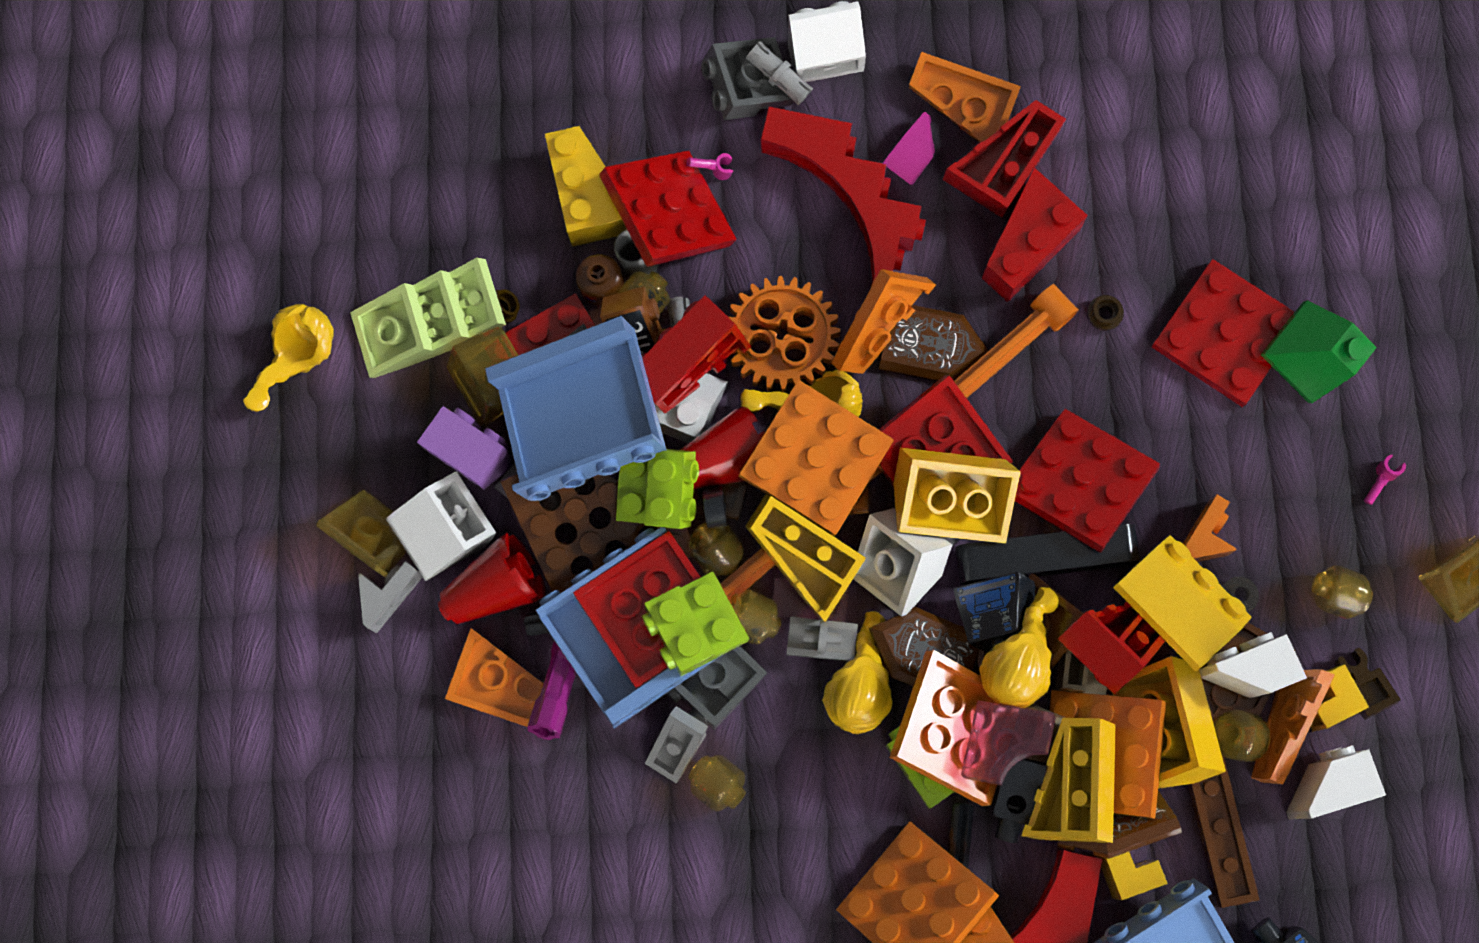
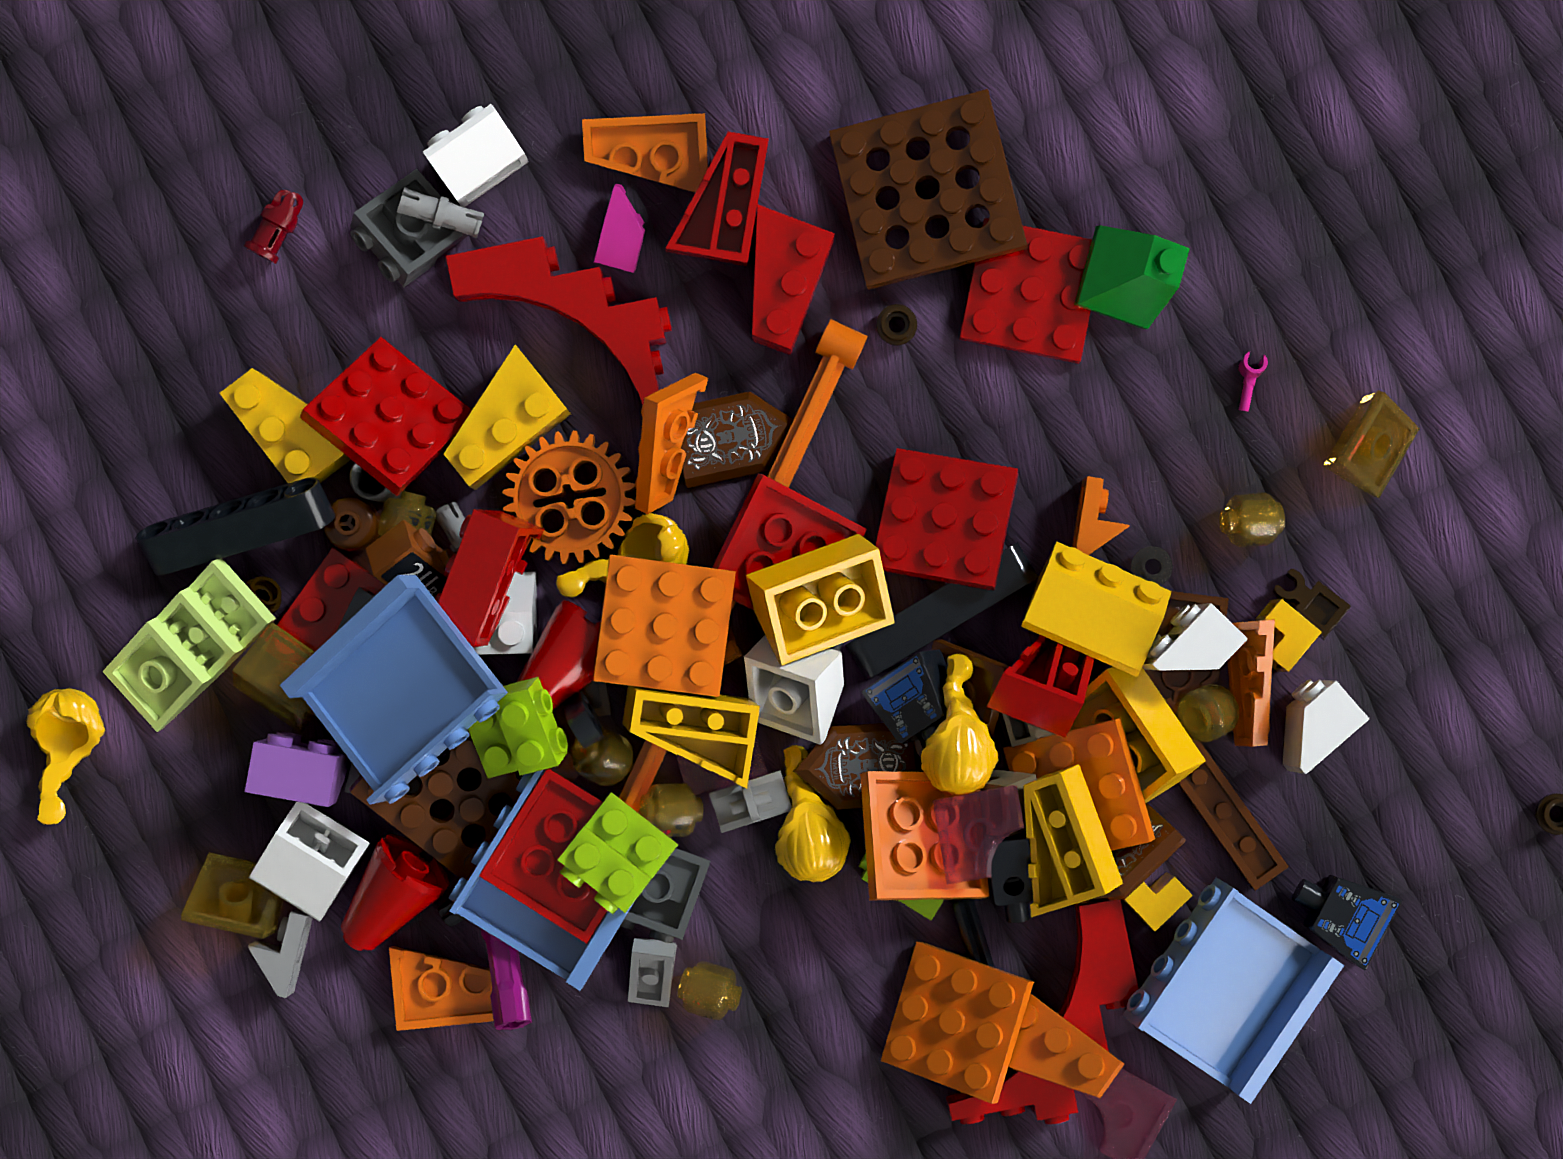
camera: 30 degrees left, 10 degrees up
dark pink hand [687,153,733,180] -> none
none -> black beam [135,477,336,575]
none -> dark red piece [243,189,303,264]
none -> yellow wedge [444,344,571,490]
none -> reddish brown piece [829,89,1028,290]

